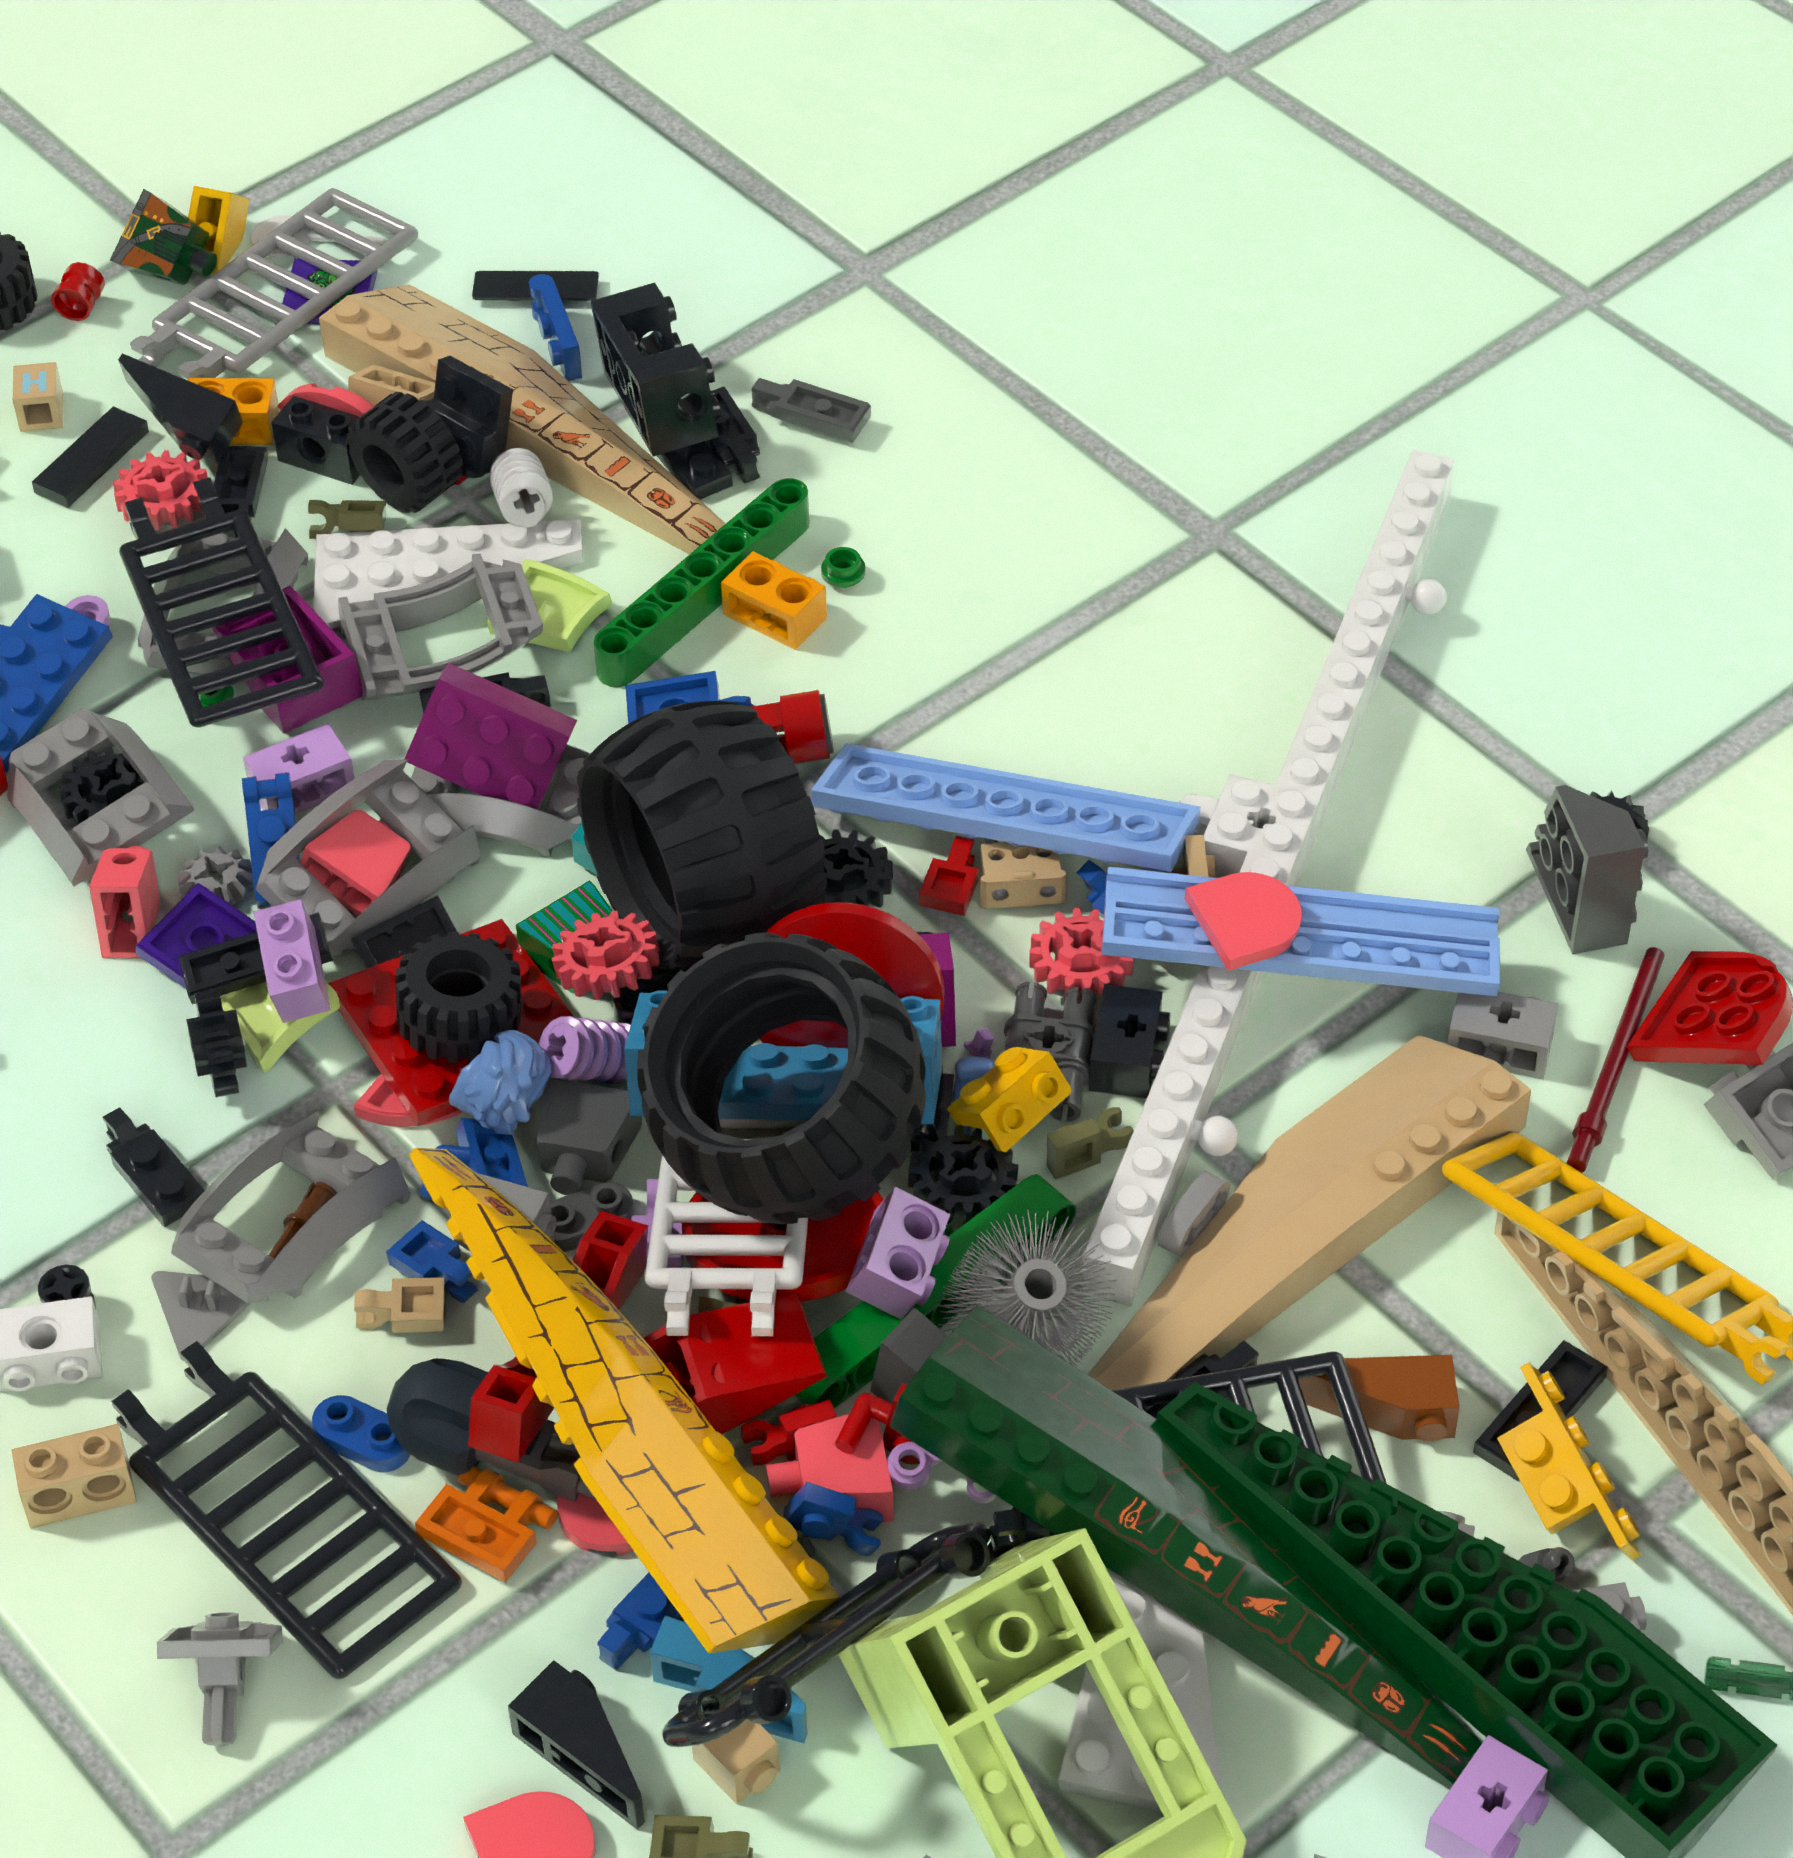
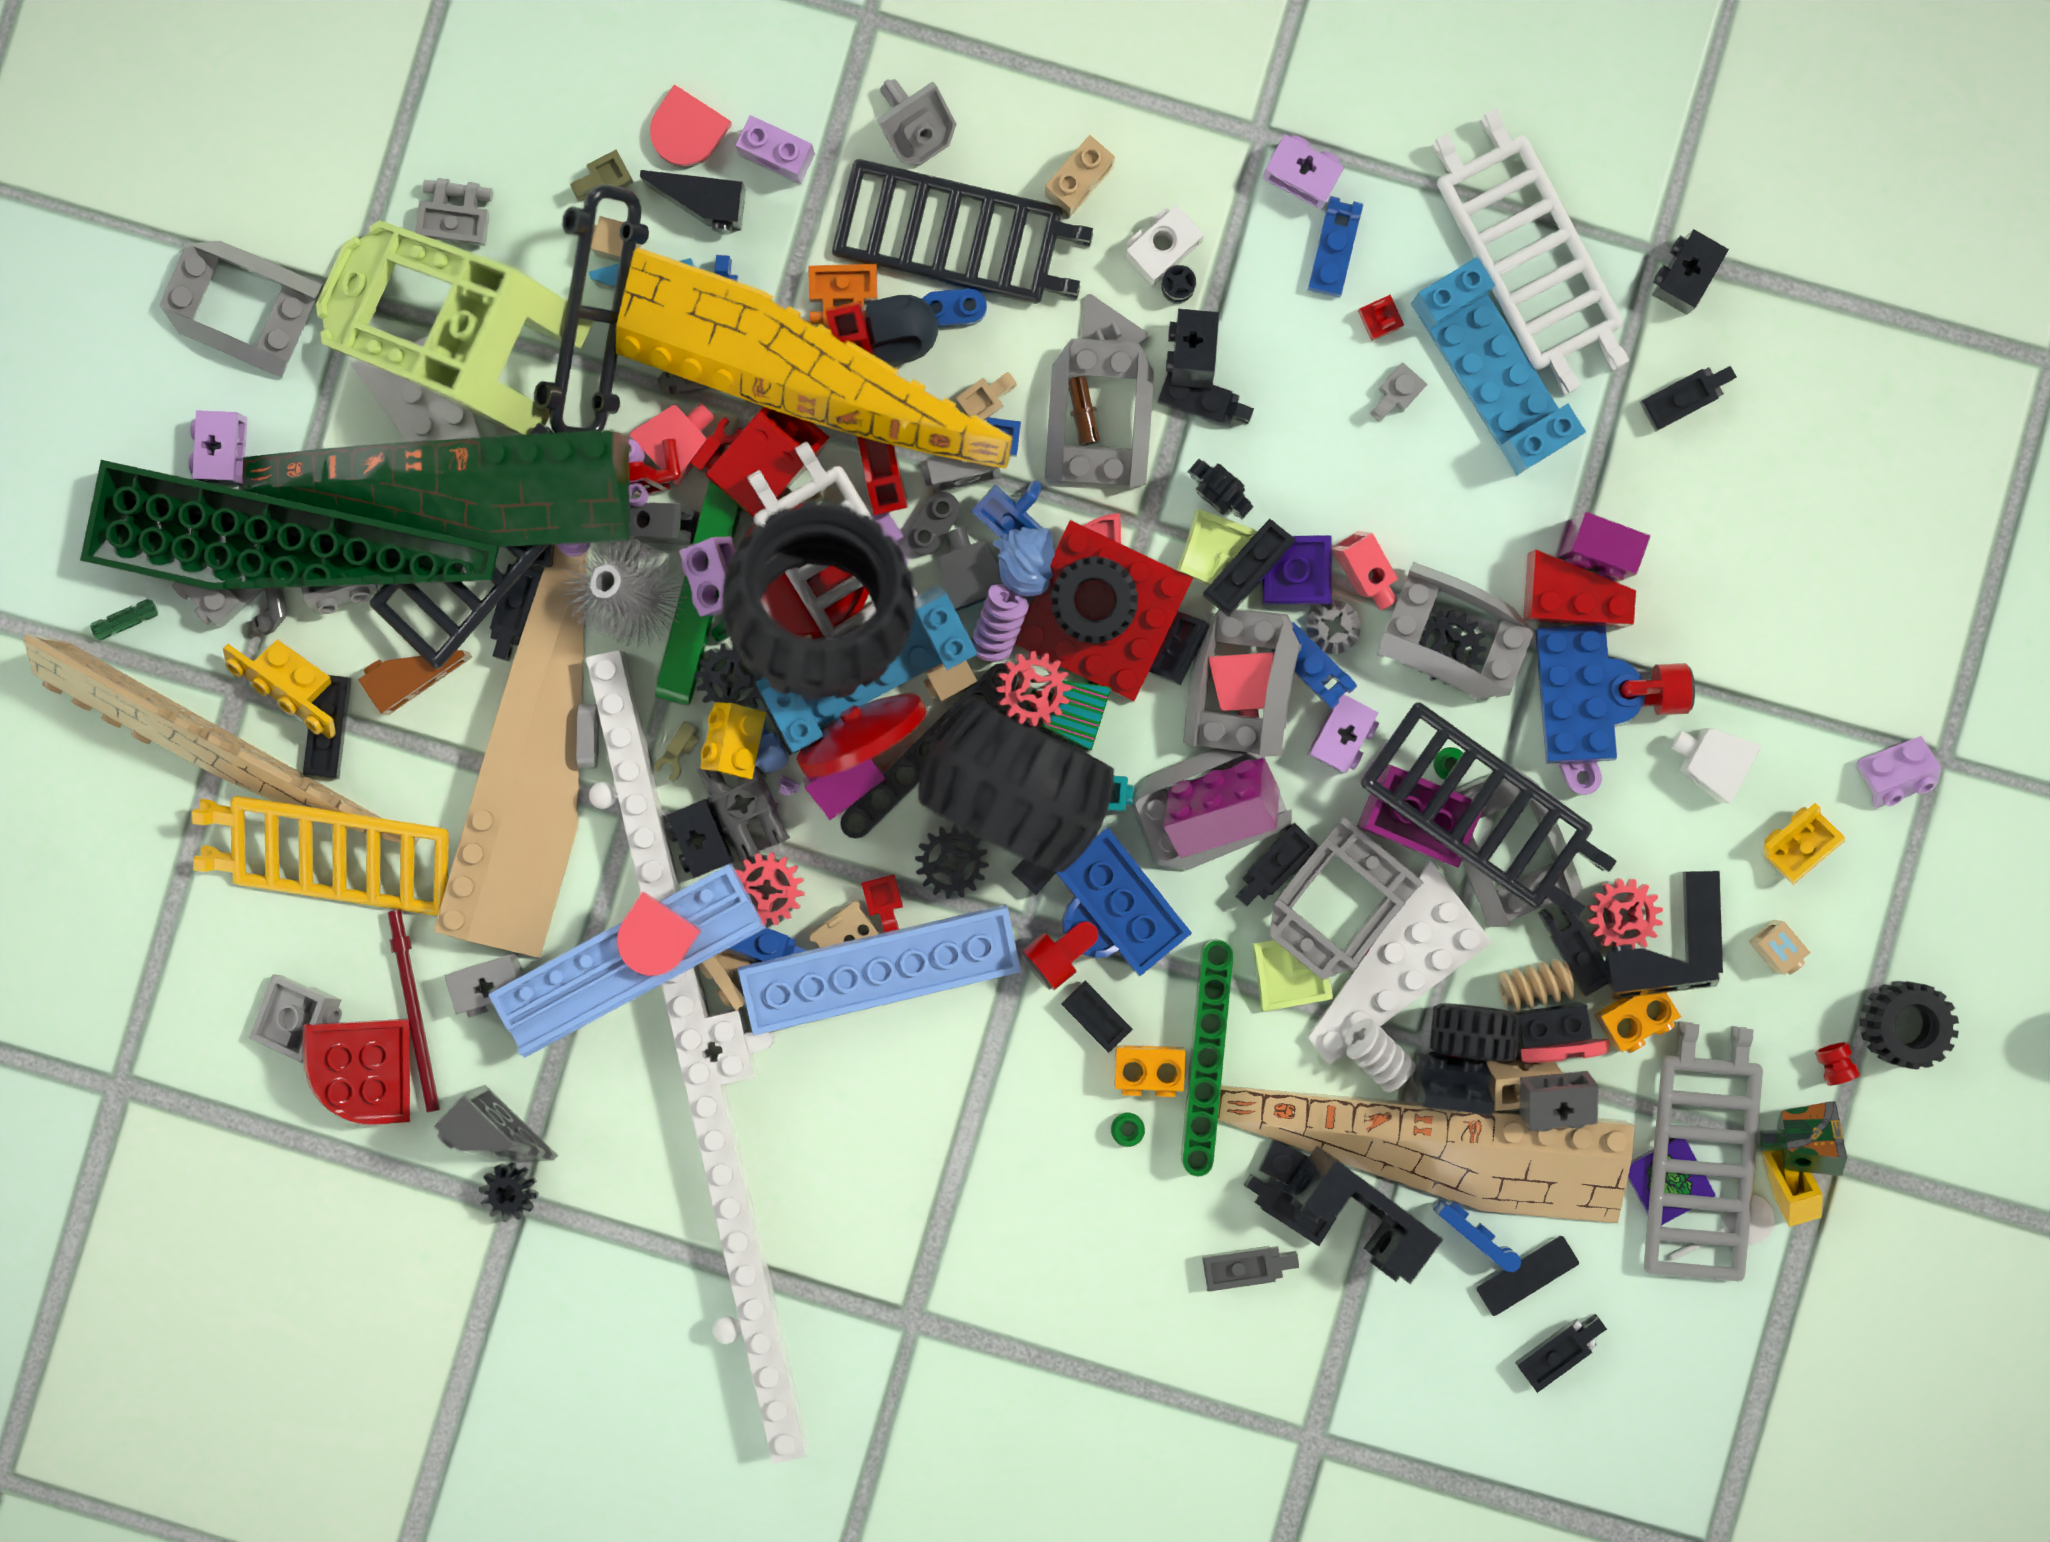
camera: 150 degrees right, 40 degrees up
lavender brick [253,899,331,1023] -> none
olive plate [308,500,386,539] -> none
blue plate [783,1482,883,1556] -> none
none -> lavender brick [735,115,815,184]
none -> black plate [1061,980,1133,1053]
none -> black brick [1166,308,1219,389]
none -> tan piece [1497,959,1574,1012]
none -> black hinge [1515,1314,1607,1393]
none -> dark grey brick [1520,1071,1599,1132]

